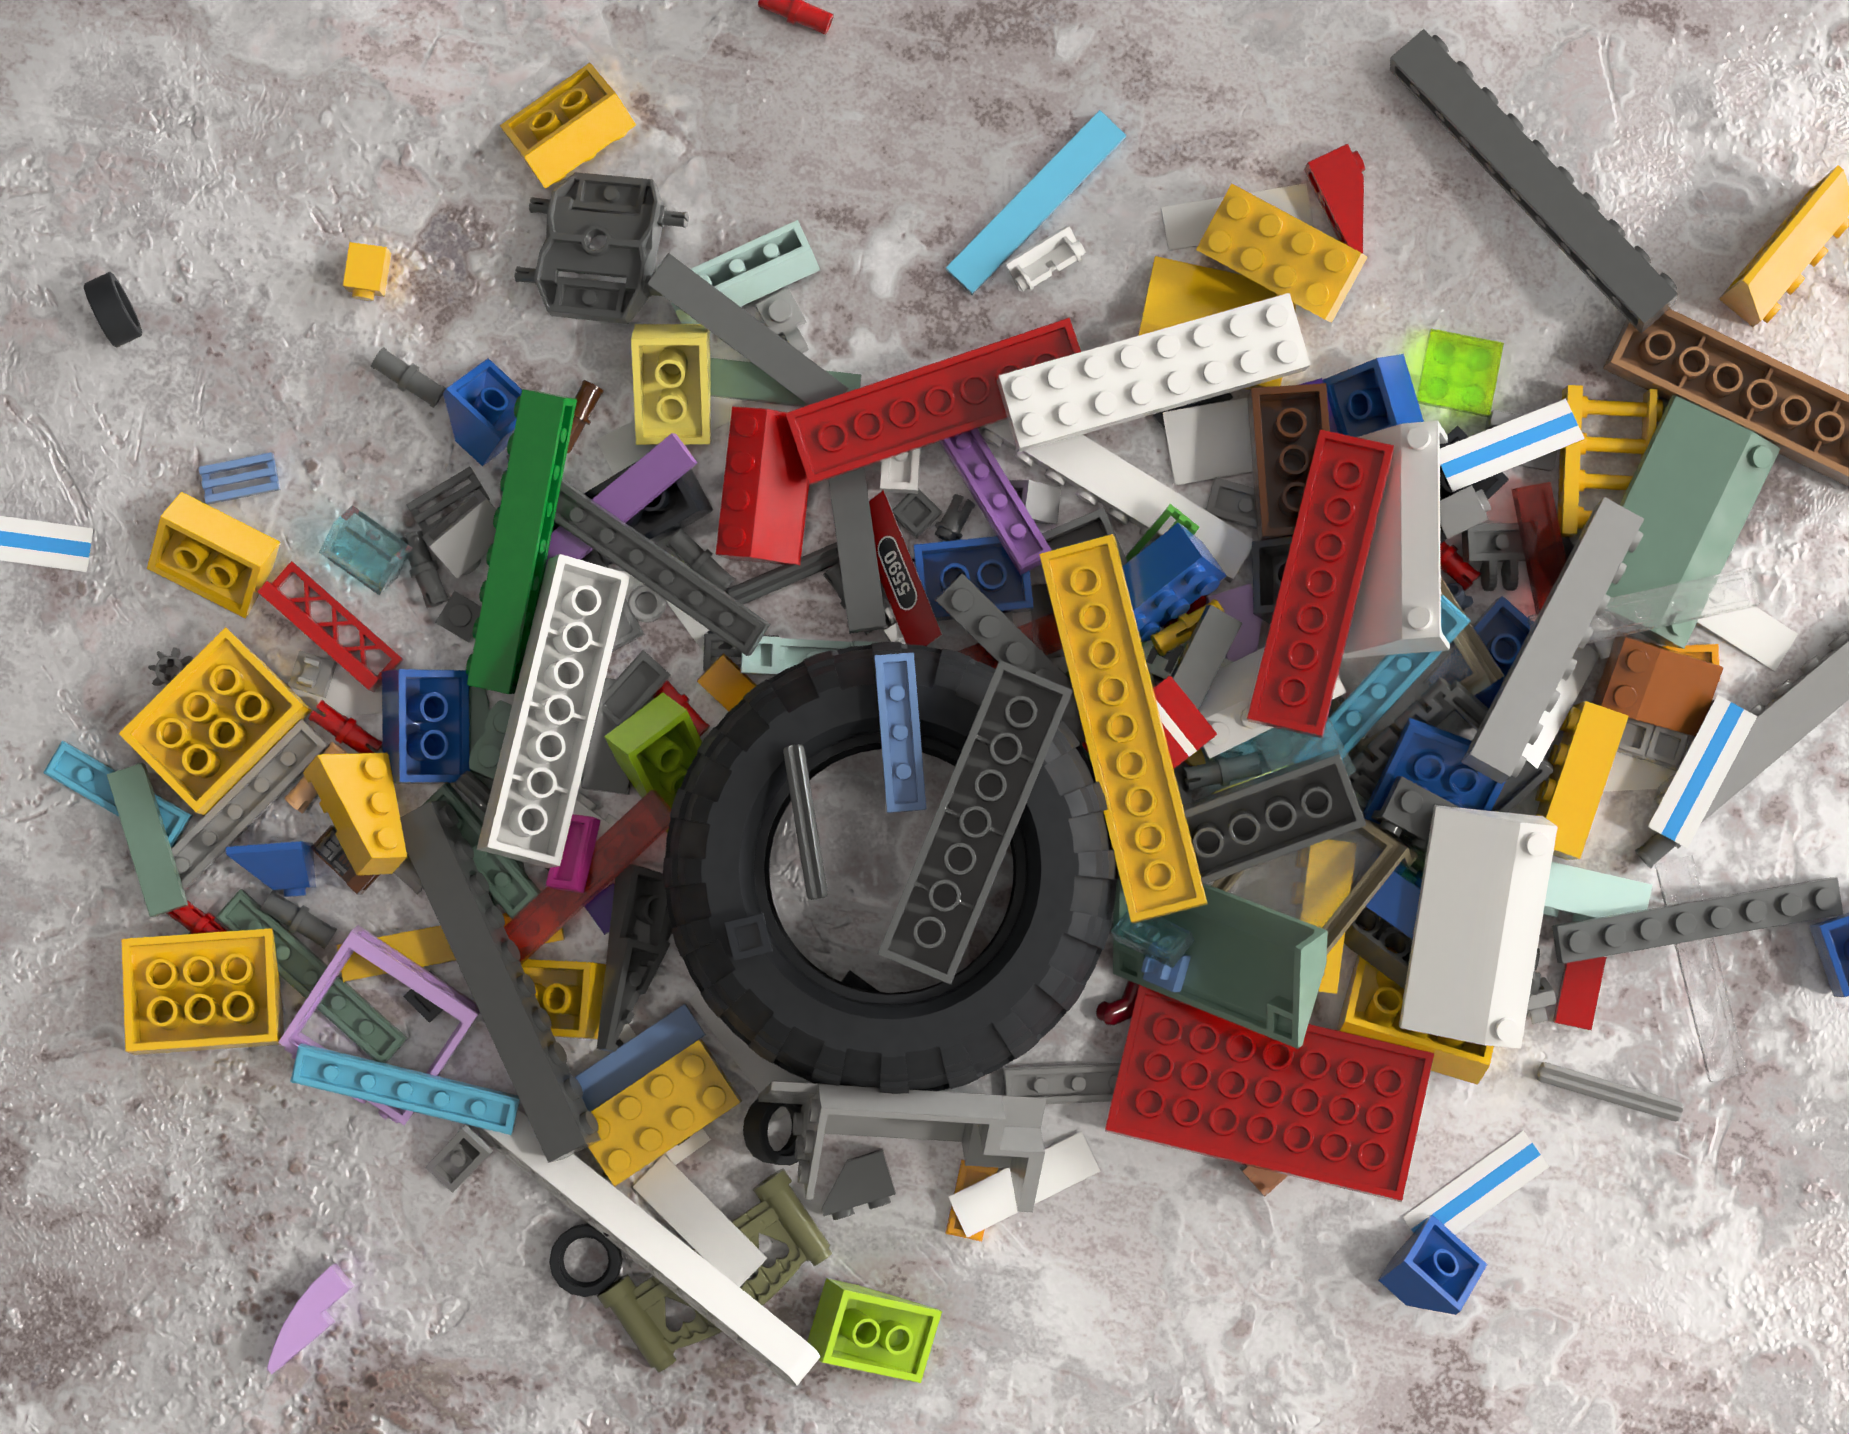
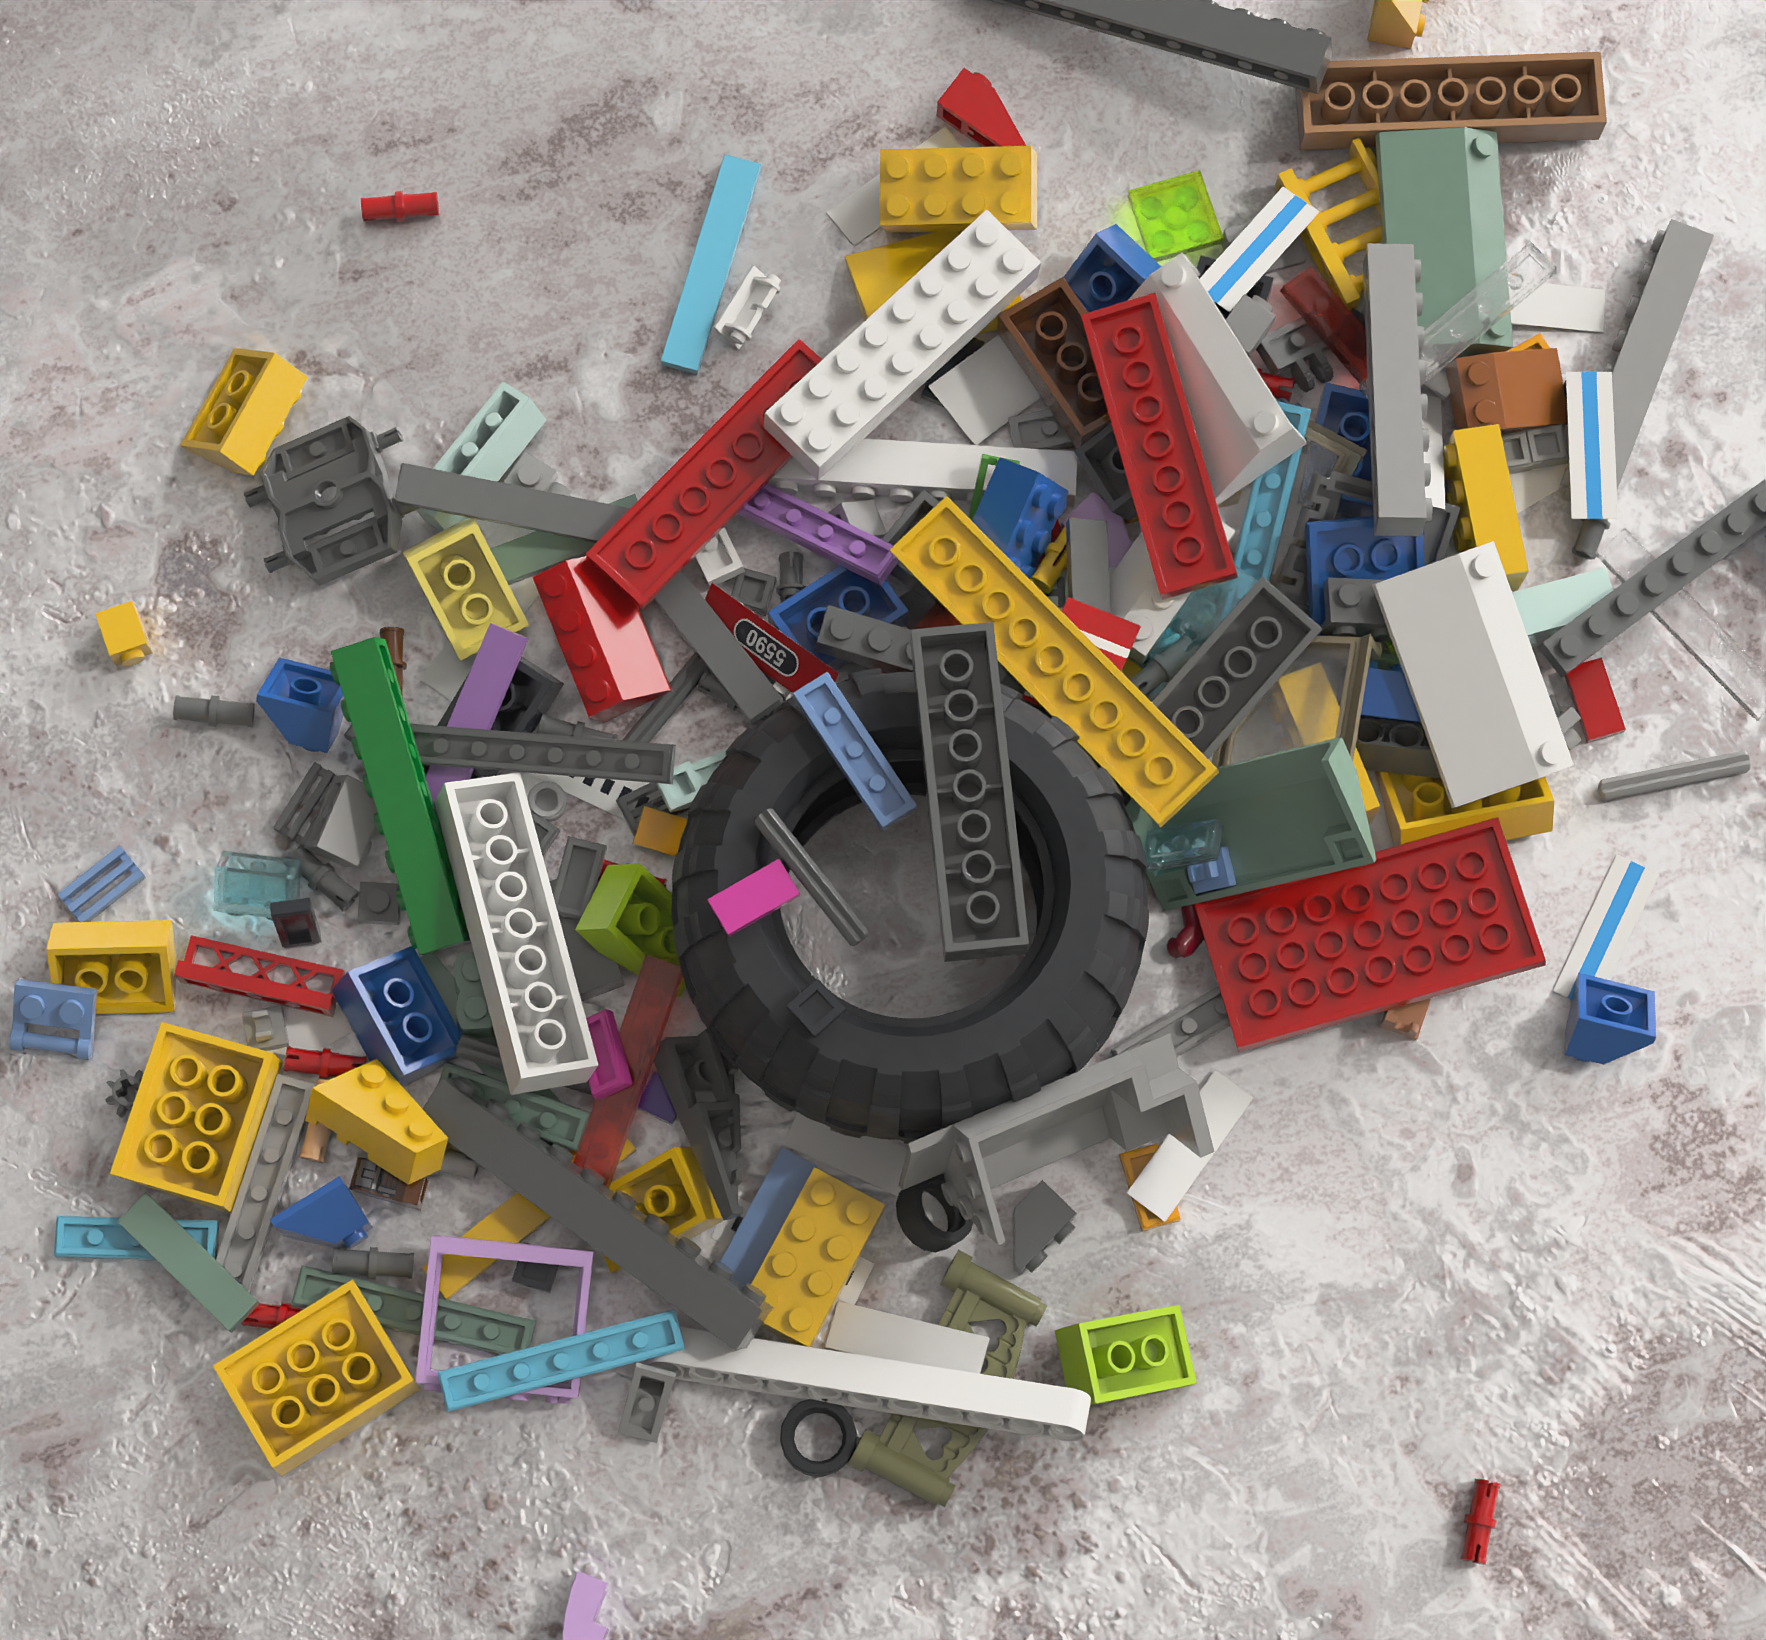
camera: 30 degrees left, 10 degrees down
none -> medium blue plate [10,979,97,1060]
none -> black tile [270,898,322,948]
none -> dark pink tile [707,859,800,937]

